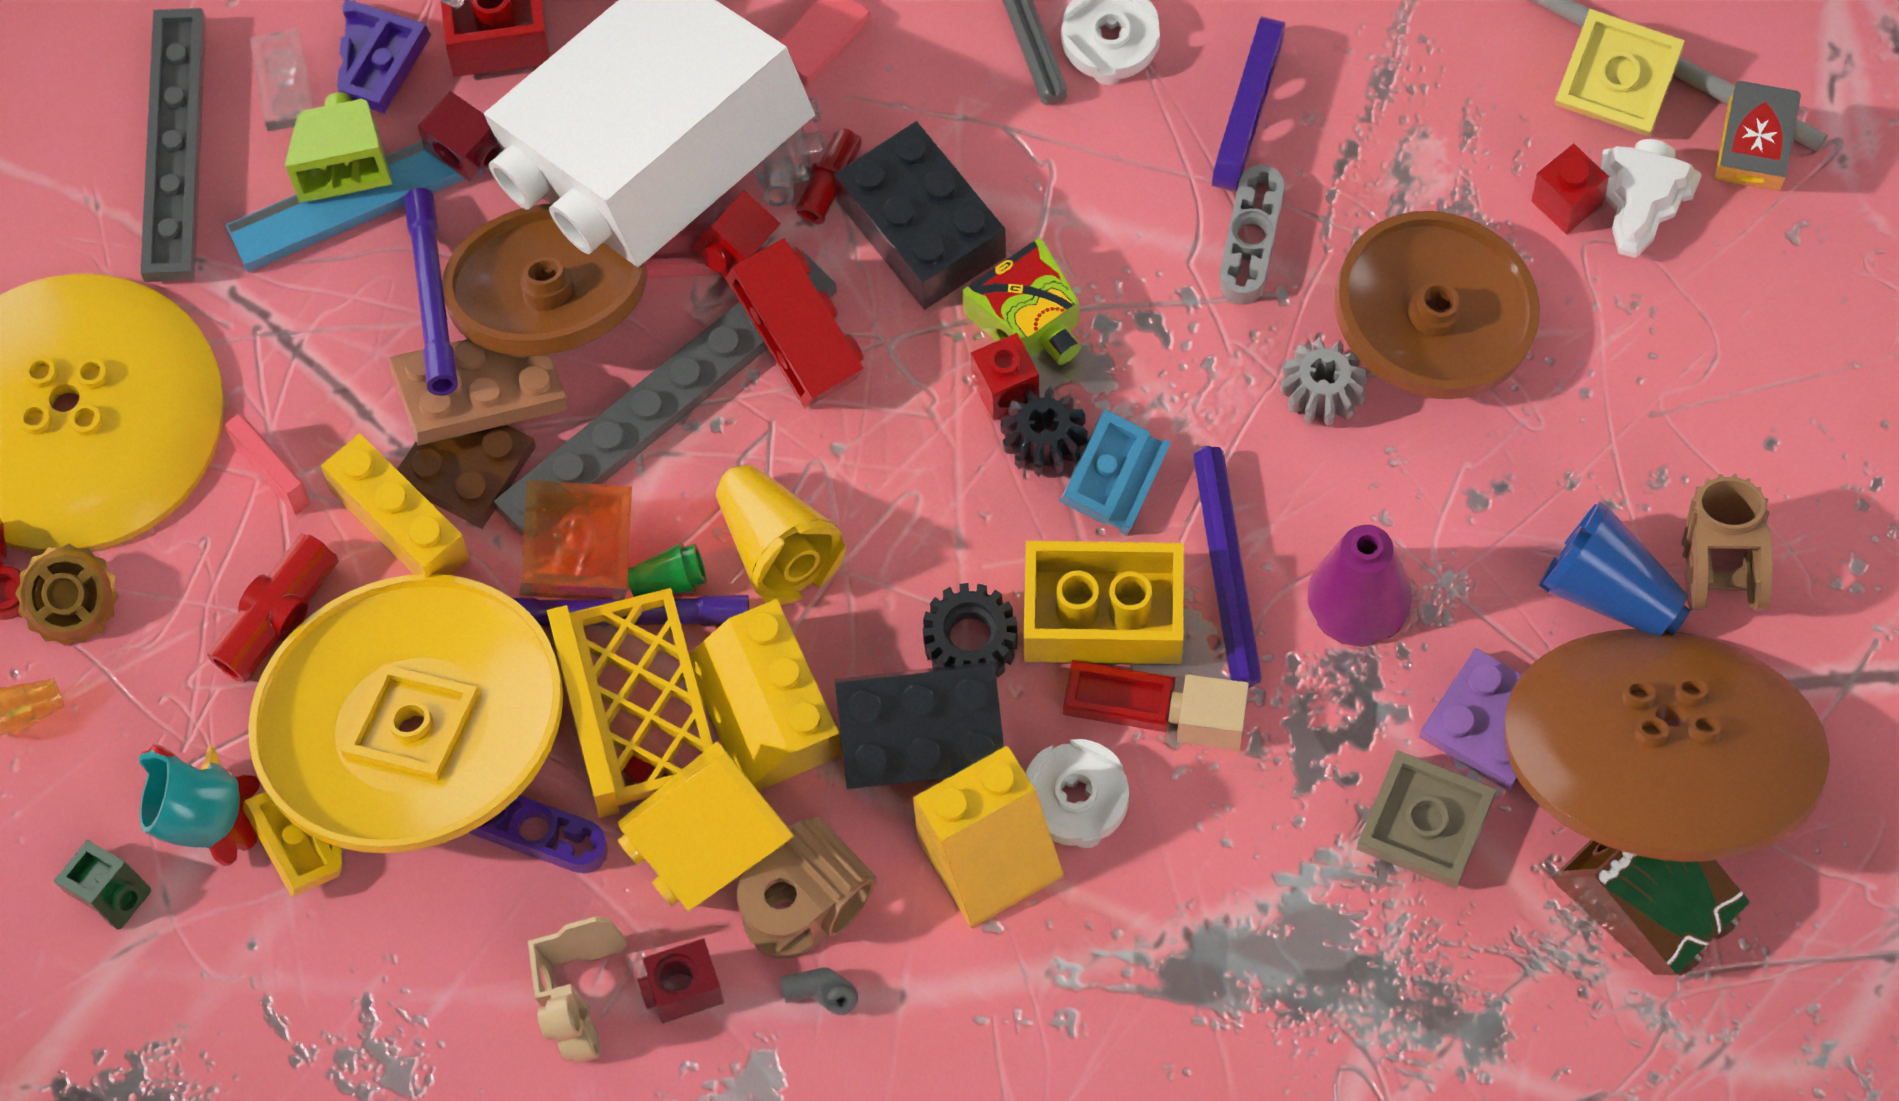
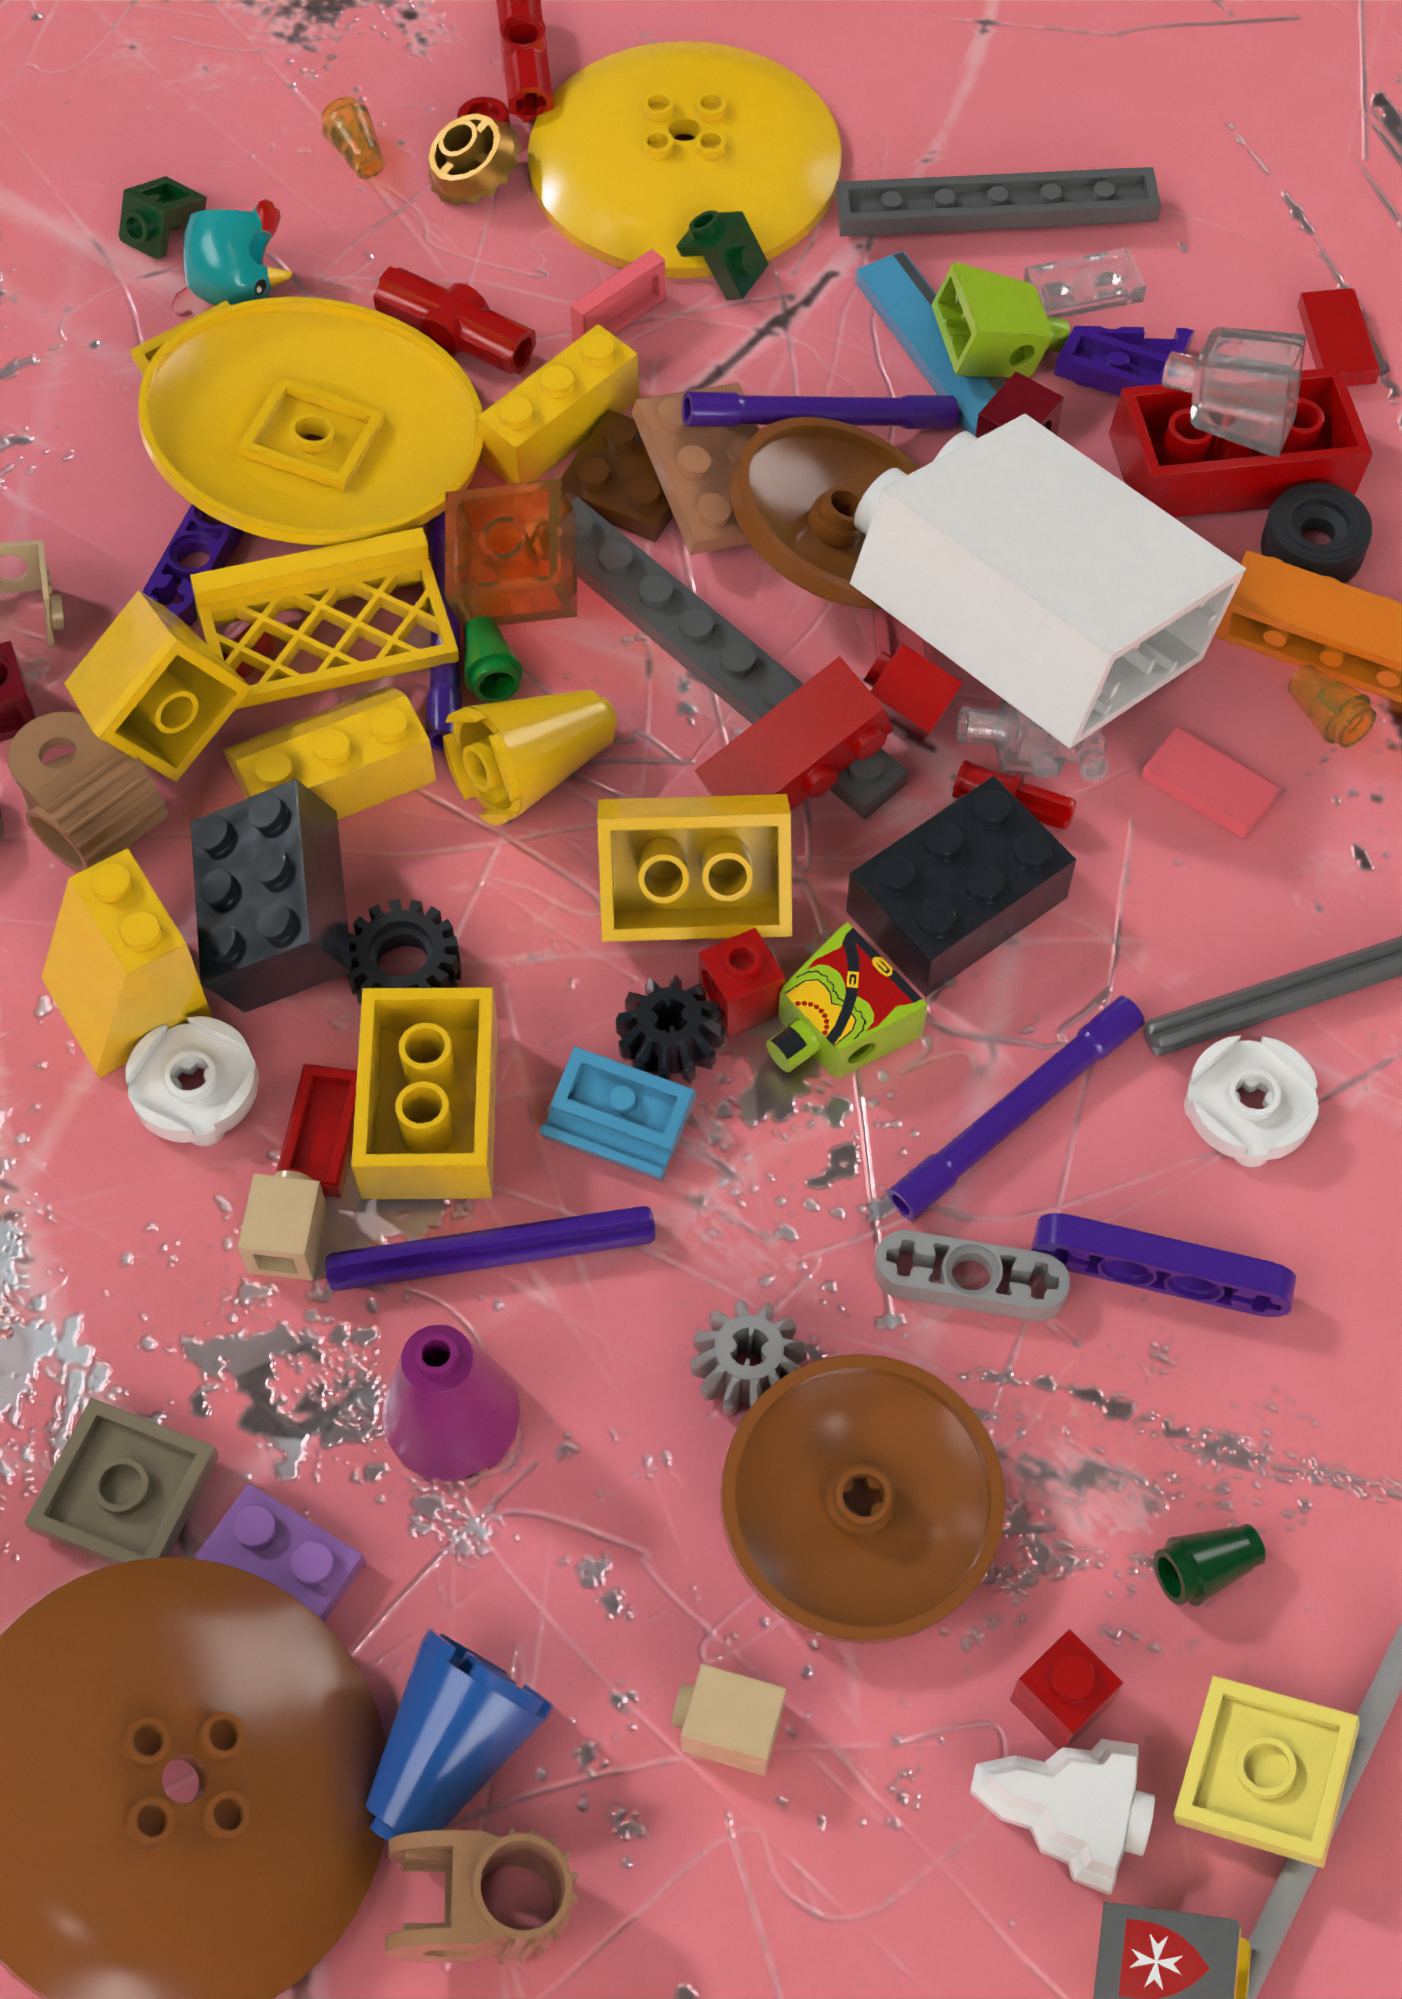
camera: 85 degrees right, 5 degrees down
none -> yellow brick [597,794,792,942]
none -> tan brick [671,1664,786,1776]
none -> dark green bracket [676,210,769,300]
none -> dark purple piece [887,996,1145,1221]
none -> dark green cone [1154,1524,1266,1606]

